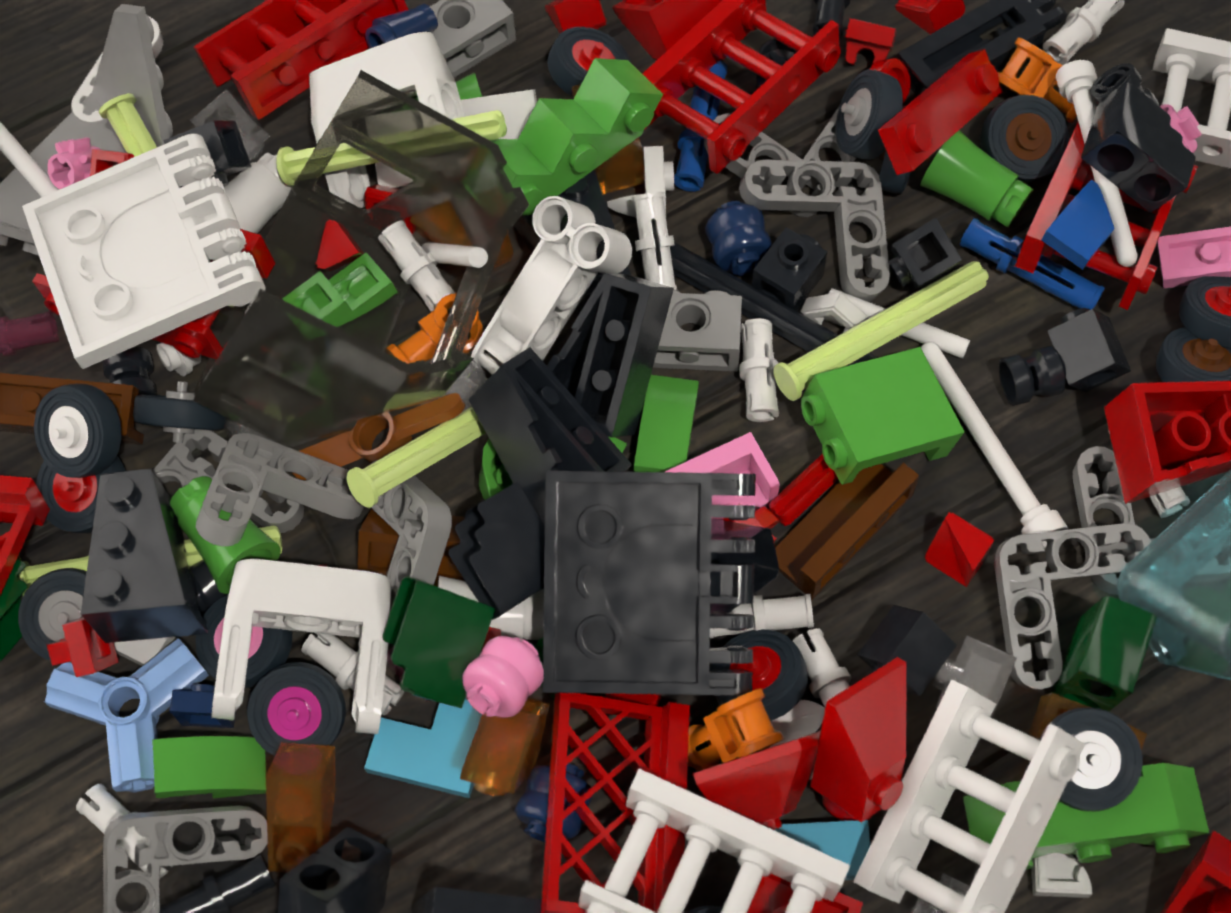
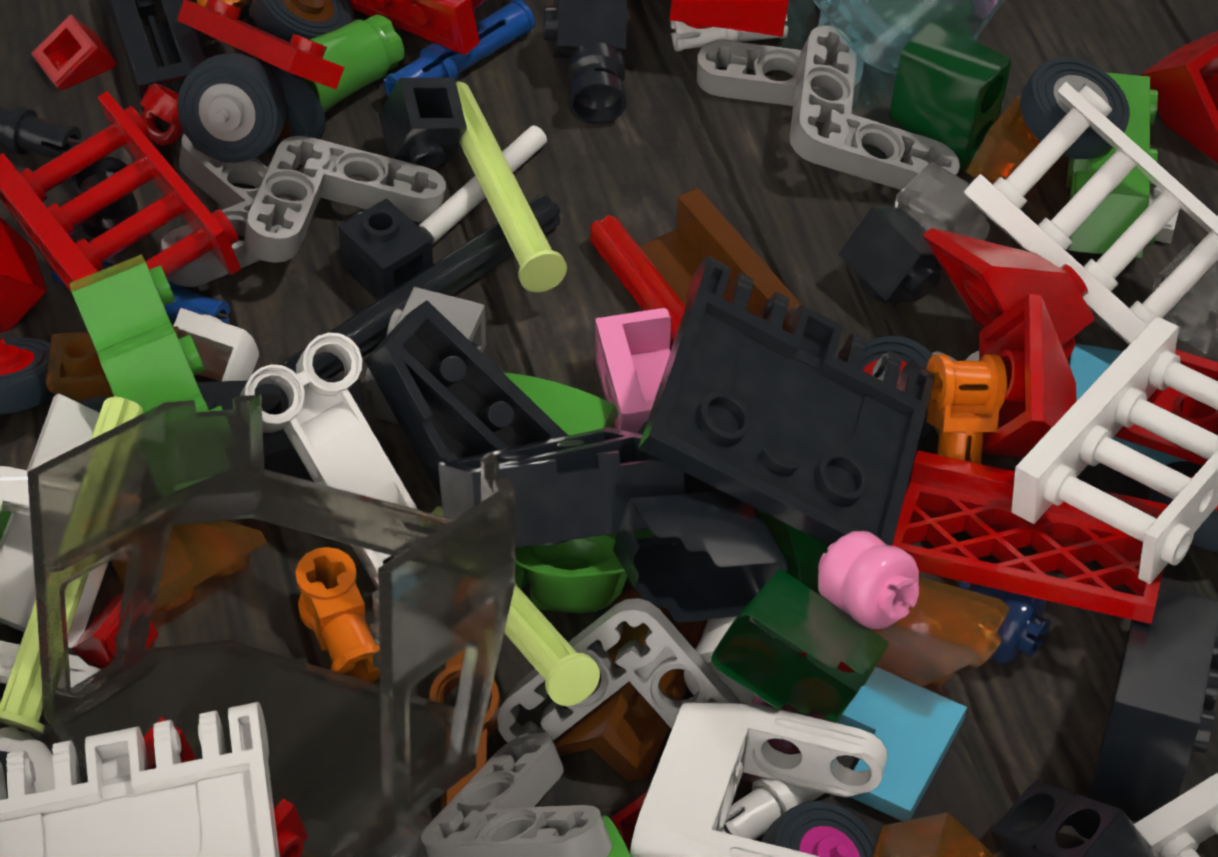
camera: 80 degrees left, 15 degrees down
bright green slope [281,252,398,336] -> none
red slope [316,219,364,271] -> none
white pin [378,220,455,312] -> none
white bar [421,242,488,268] -> none
white pin [633,192,677,290] -> none
dark blue piece [705,201,772,276] -> none
white pin [739,318,779,422] -> none
white pin [793,628,851,707] -> none
white tile [801,292,869,333] -> none
bright green panel [801,347,965,485] -> none
red tile [845,18,897,66] -> none
white piece [921,342,1068,548] -> none
red slope [925,512,994,588] -> none

